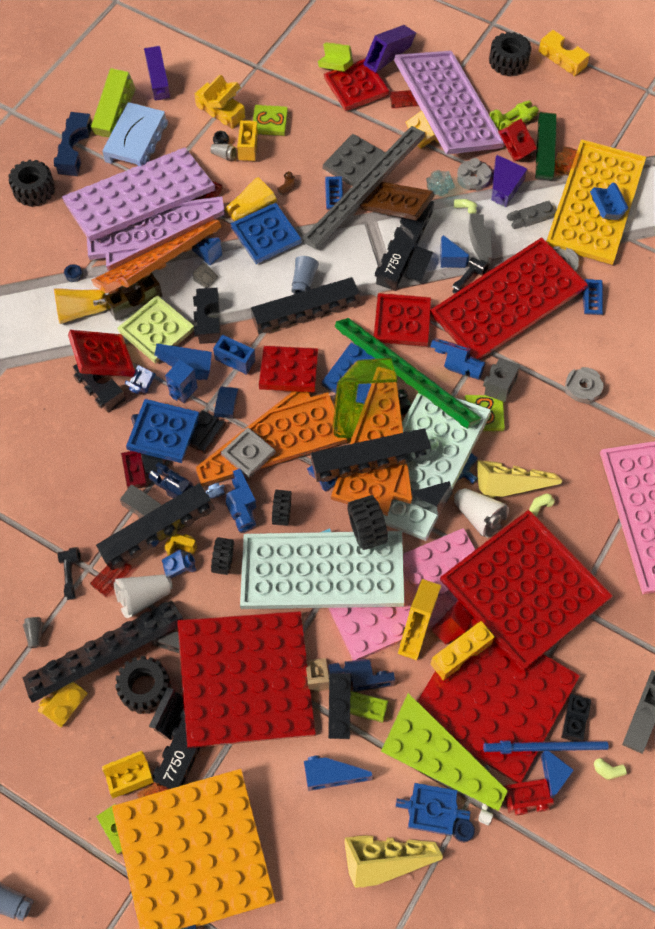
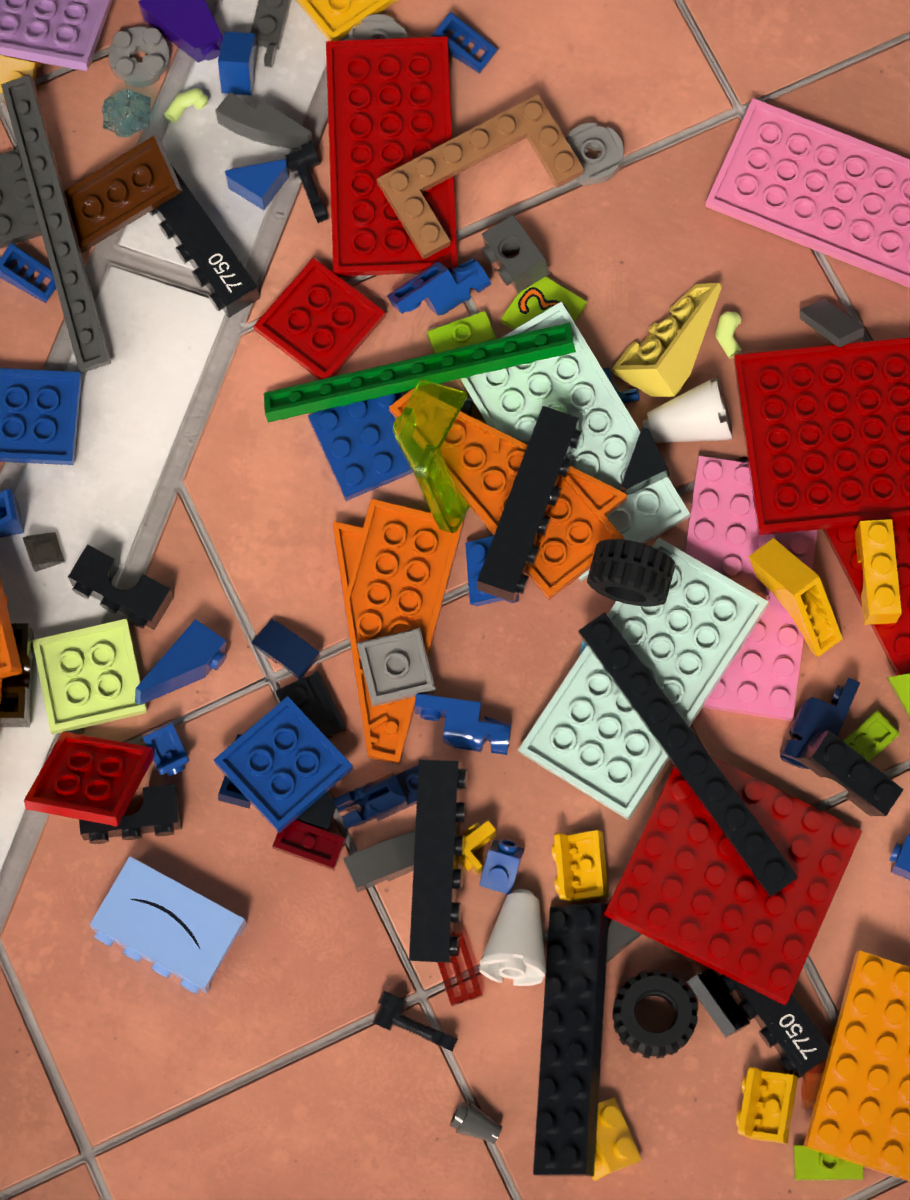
camera: 55 degrees left, 10 degrees up
blue brick [165,360,198,403] -> none
light blue plate [206,483,225,499] -> none
black tyre [211,537,234,575] -> none
blue brick [213,335,256,375] -> none
black brick [251,277,360,334] -> none
red plate [259,346,318,392] -> none
black tyre [272,489,292,526] -> none
sand blue plant [291,256,319,294] -> none
tan slope [306,658,329,692] -> none
black slope [404,246,433,283] -> none
red slope [431,601,472,644] -> none
none -> light blue panel [89,856,247,994]
none -> blue slope [218,32,256,95]
none -> medium nougat plate [377,94,585,260]
none -> lime plate [427,311,496,353]
none -> yellow bracket [552,830,609,903]
none -> black plate [578,613,798,898]
none -> dark grey tile [800,299,864,348]

